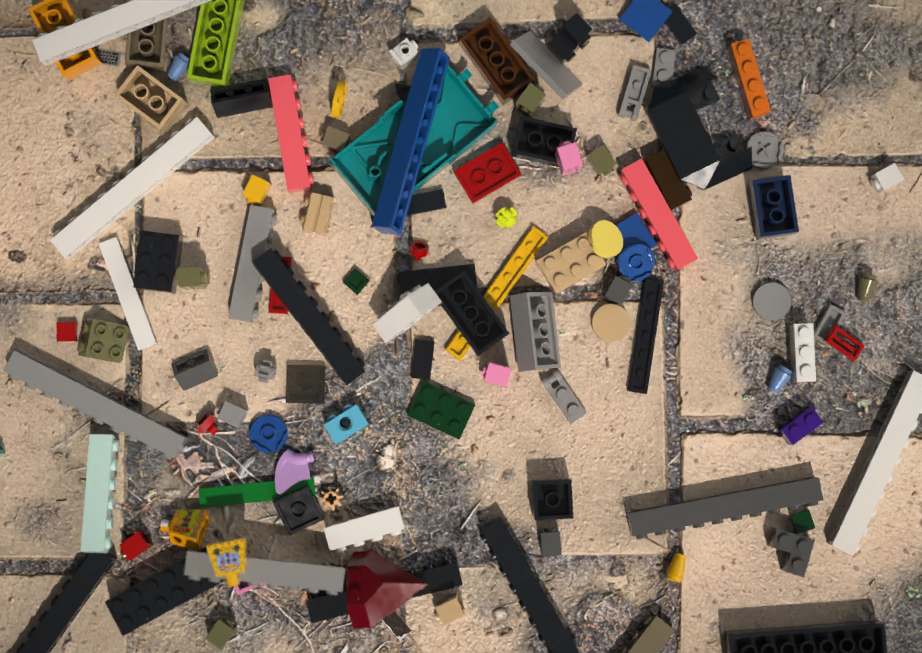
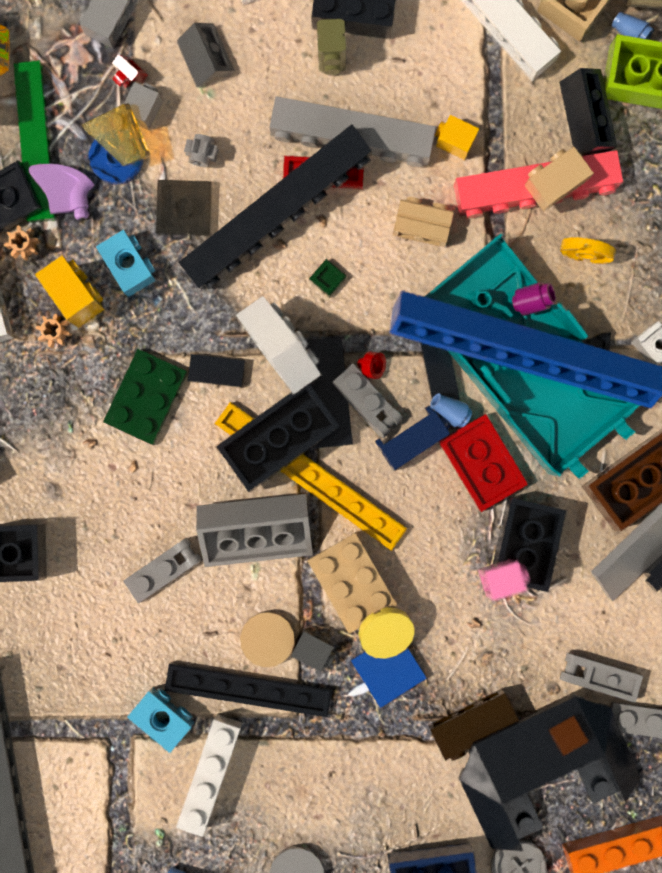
camera: 90 degrees right, 0 degrees up
dark tan brick [320,126,351,153] -> none
bright pink brick [481,363,511,387] -> none
neon yellow gear [495,206,518,230] -> none
olive brick [515,83,546,118] -> none
olive brick [586,145,616,177] -> none
blue tile [617,243,655,281] -> none
coral brick [619,158,698,271] -> none
none -> yellow brick [35,255,105,328]
none -> light nougat gear [36,314,72,349]
none -> clear yellow wing [82,103,150,166]
none -> medium azure brick [127,687,194,753]
none -> white brick [176,714,242,837]
none -> light grey plate [331,363,403,438]
none -> dark blue brick [375,405,450,471]
none -> medium blue cone [430,393,472,428]
none -> magenta brick [512,282,556,316]
none -> tan brick [525,147,594,212]
none -> reddish brown tile [548,716,589,756]

